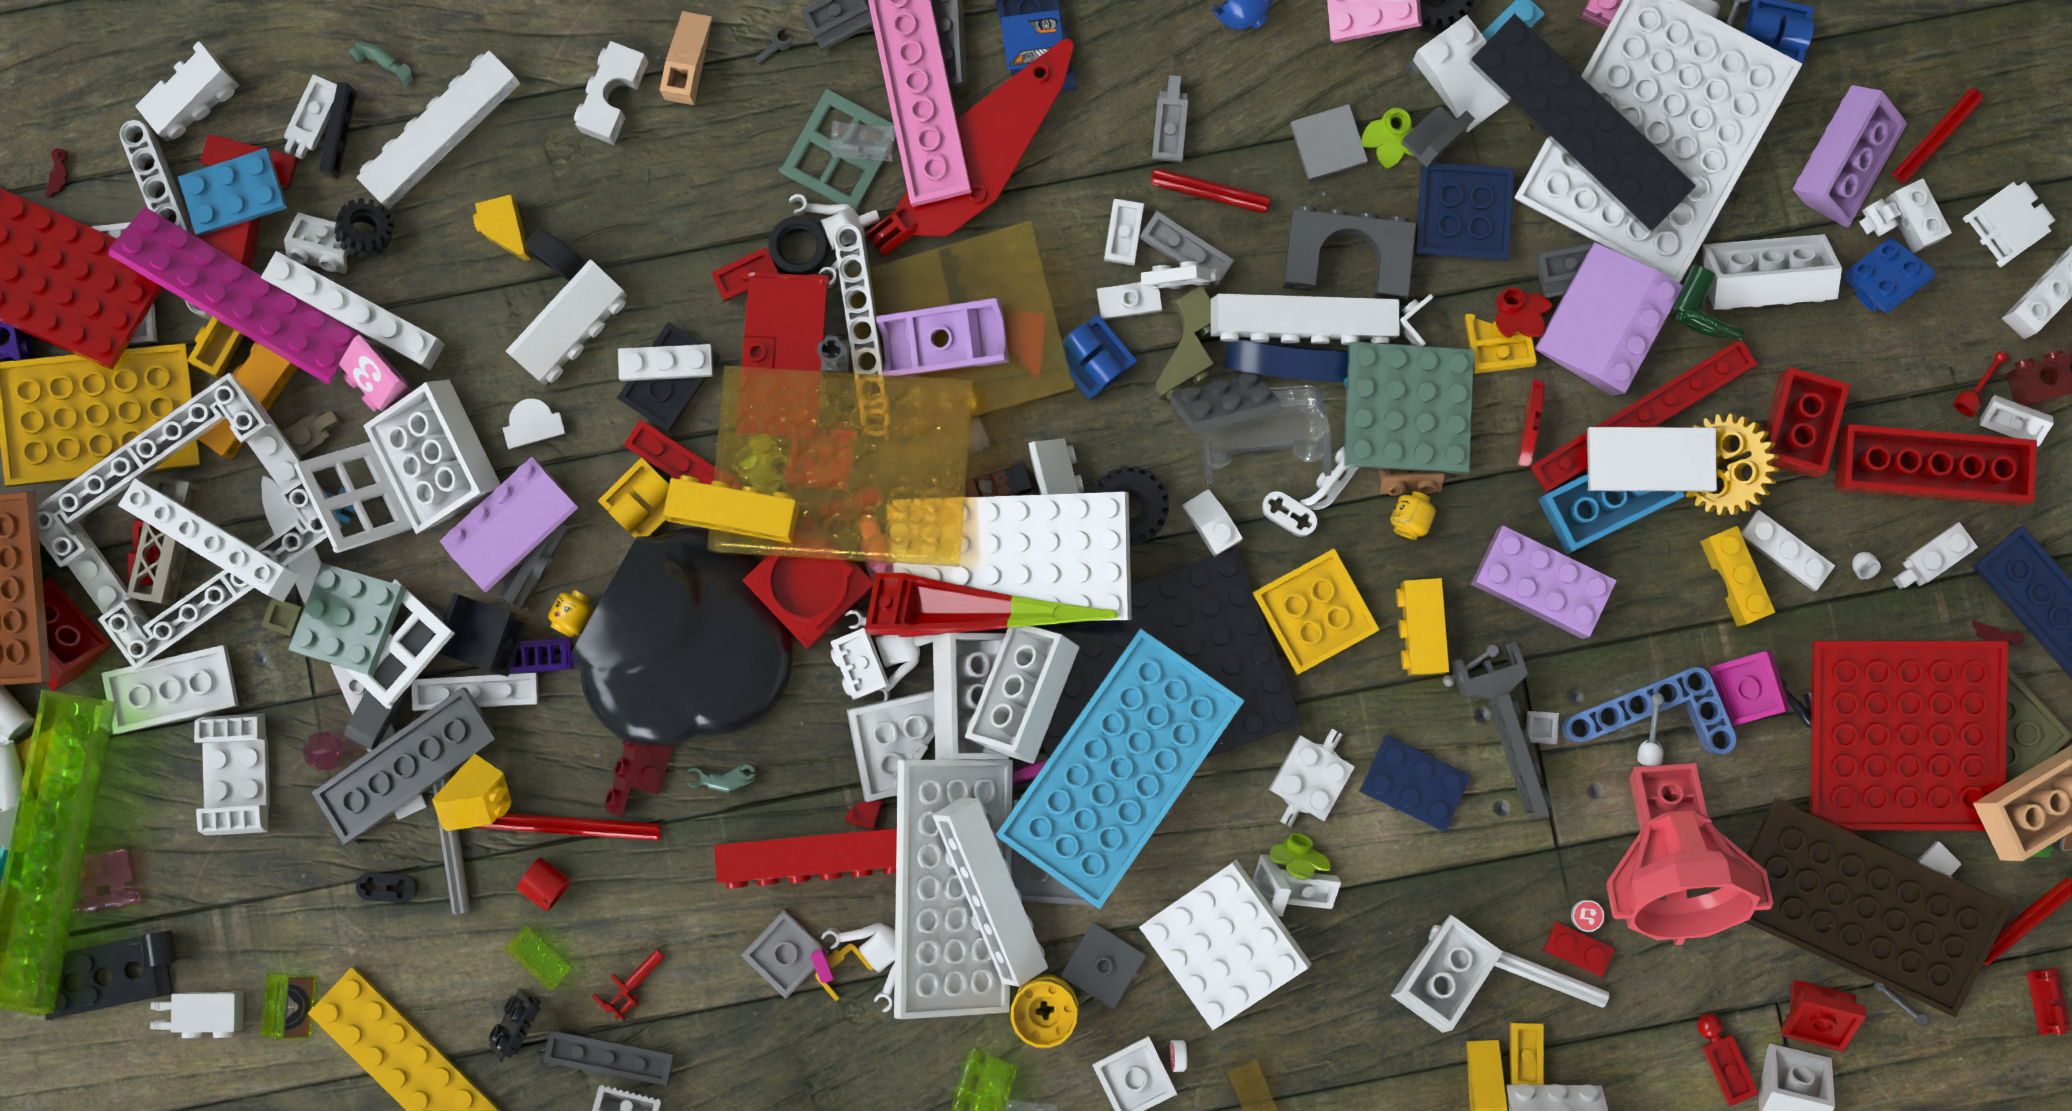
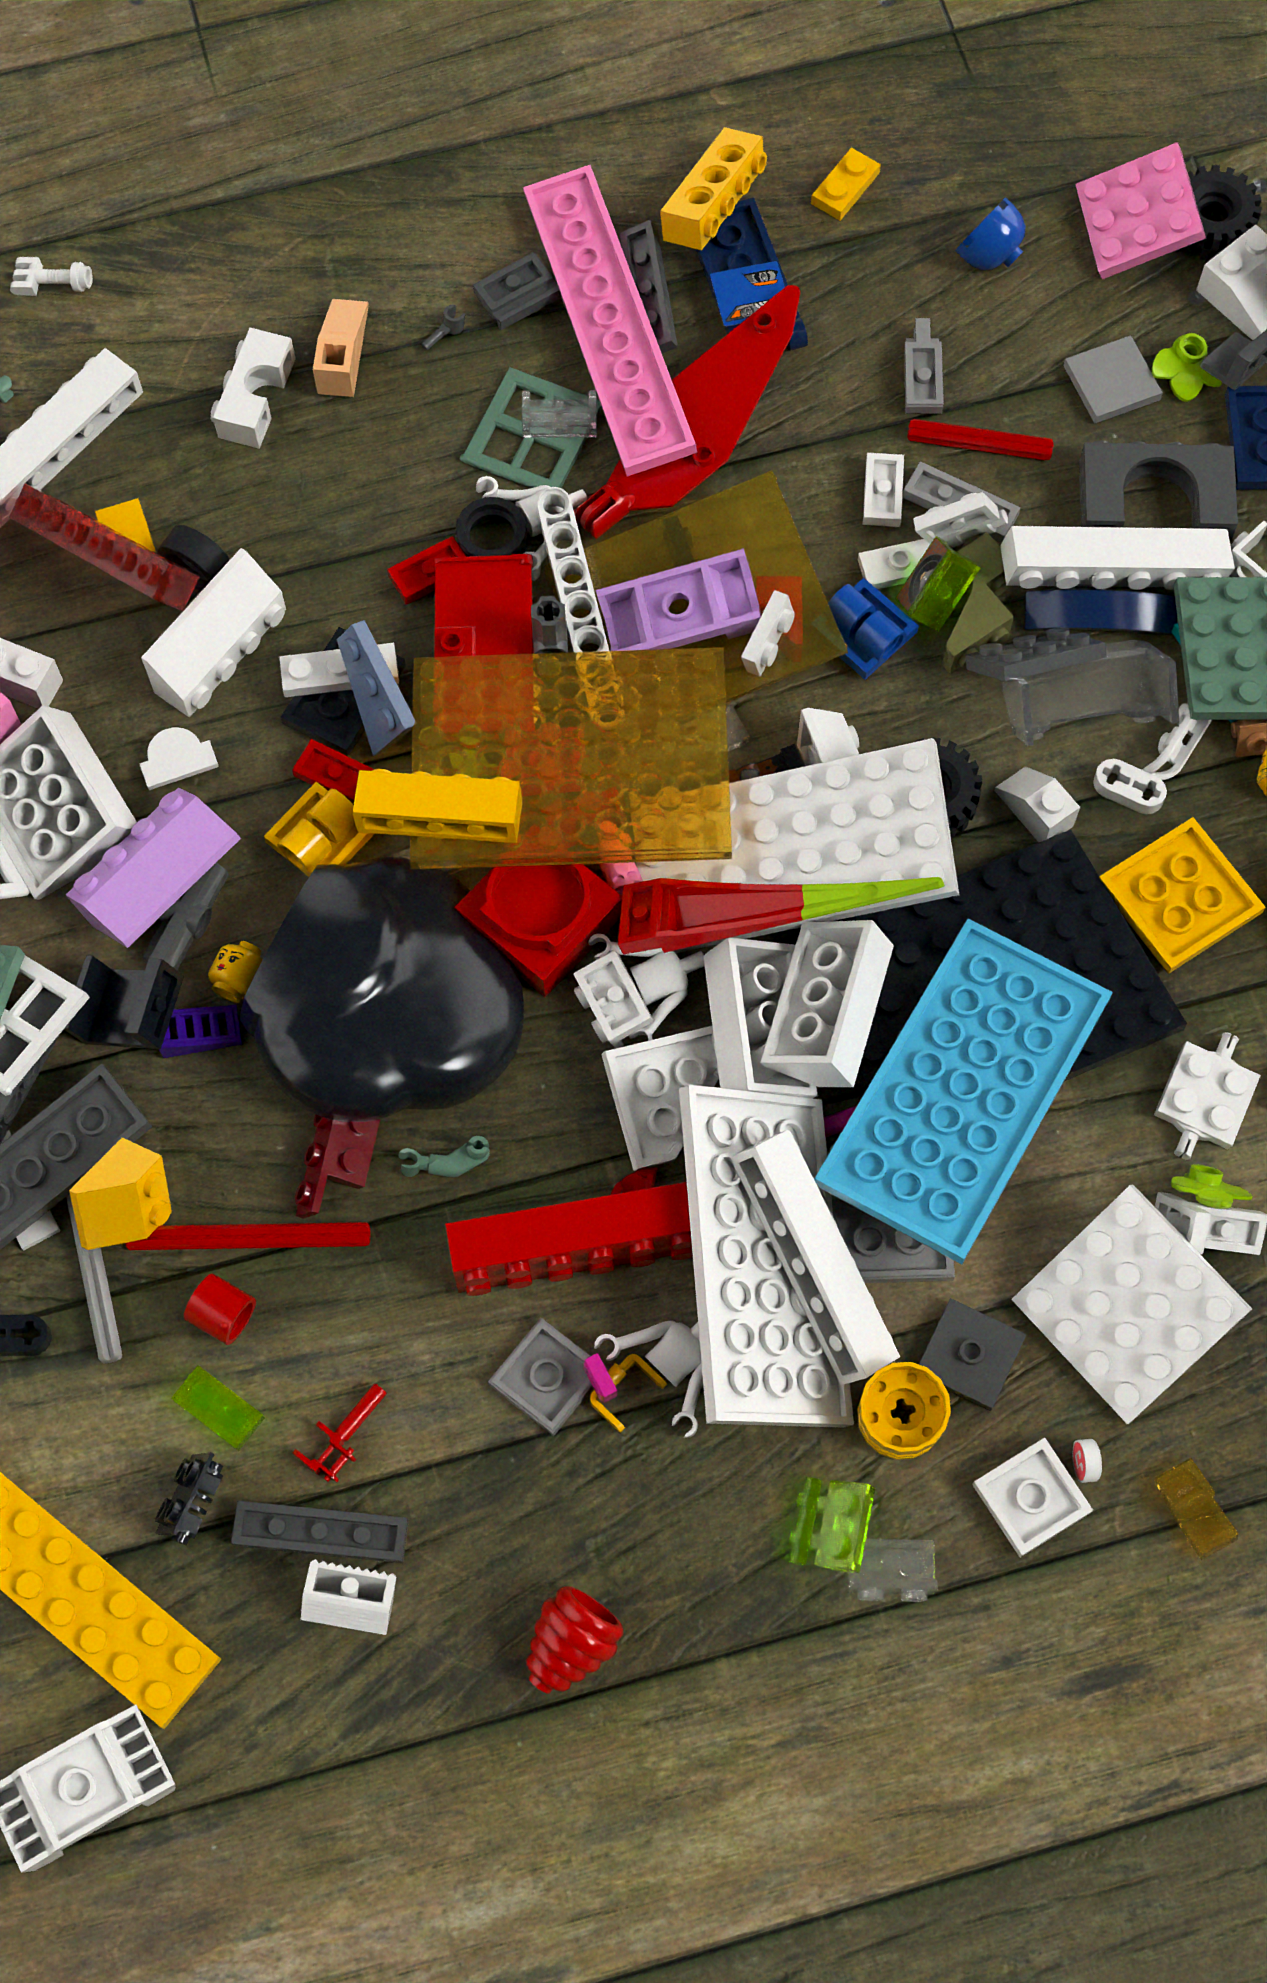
camera: 10 degrees left, 15 degrees down
white plate [412,673,539,711] -> none
none -> clear red brick [9,483,199,611]
none -> sand blue wing [337,620,417,756]
none -> white plate [741,590,795,677]
none -> clear neon green panel [896,536,981,632]

